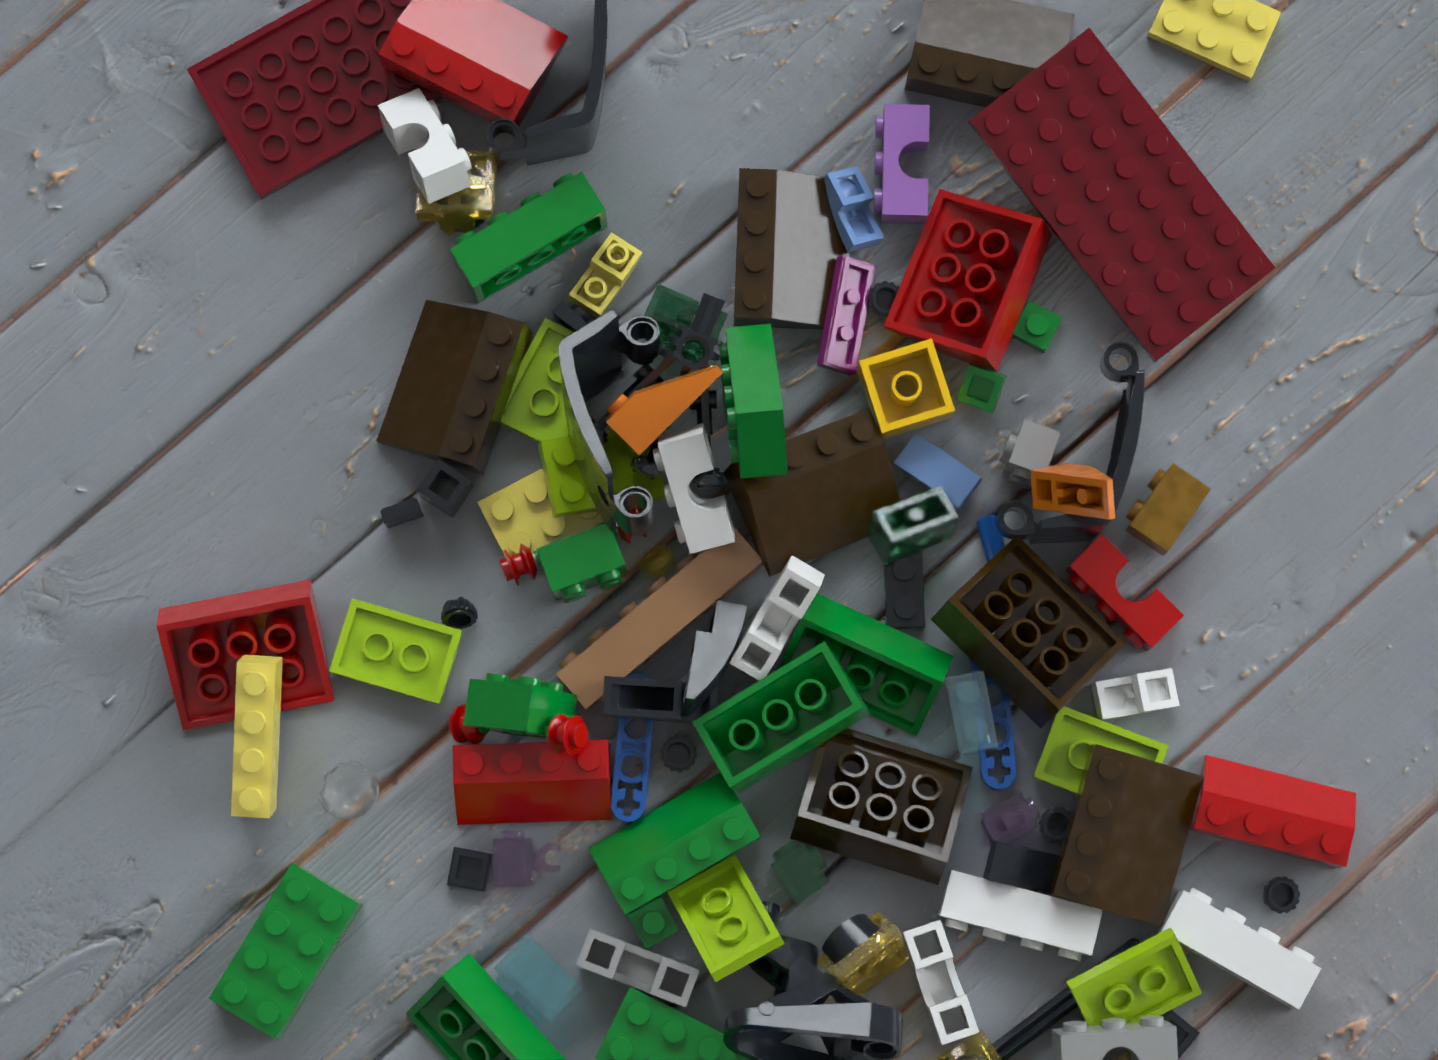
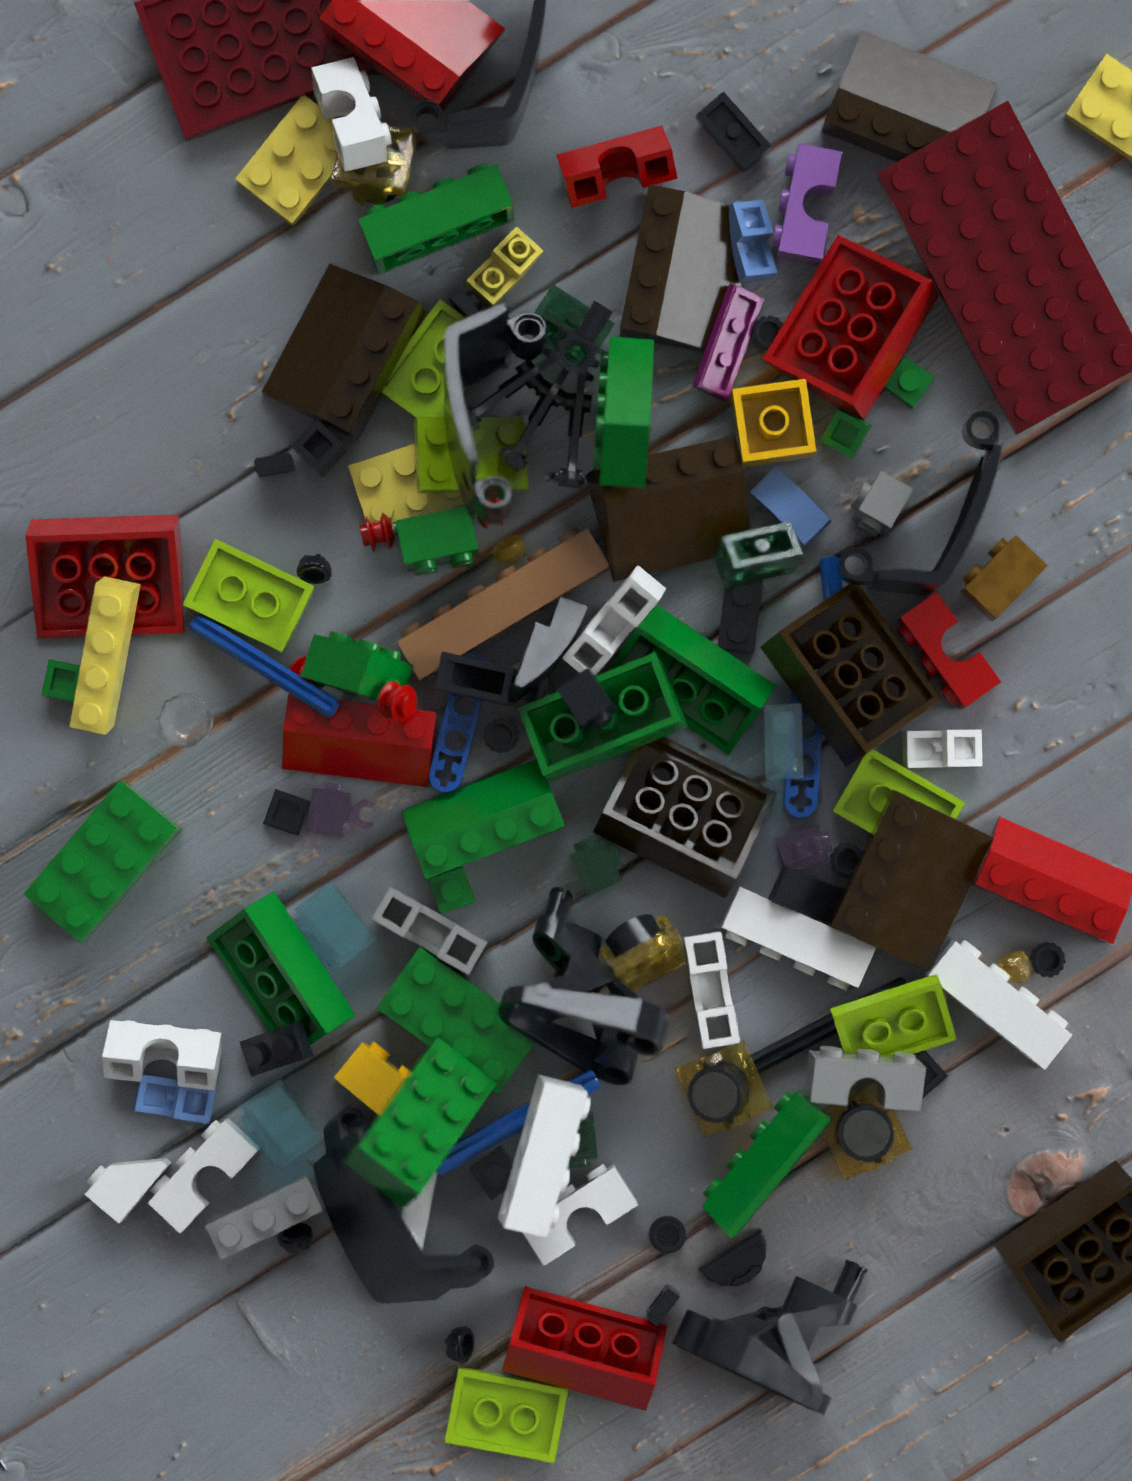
camera: 10 degrees right, 5 degrees up
orange slope [606,365,723,455] -> none
white arch [653,423,735,554] -> none
lime plate [668,855,785,982] -> none
orange slope [1030,463,1115,520] -> none
none -> green plate [41,659,81,702]
none -> blue axle [189,614,340,718]
none -> light yellow plate [235,95,342,226]
none -> red arch [556,125,678,208]
none -> black brick [557,668,619,731]
none -> black plate [696,91,772,173]
none -> clear yellow piece [997,951,1032,984]

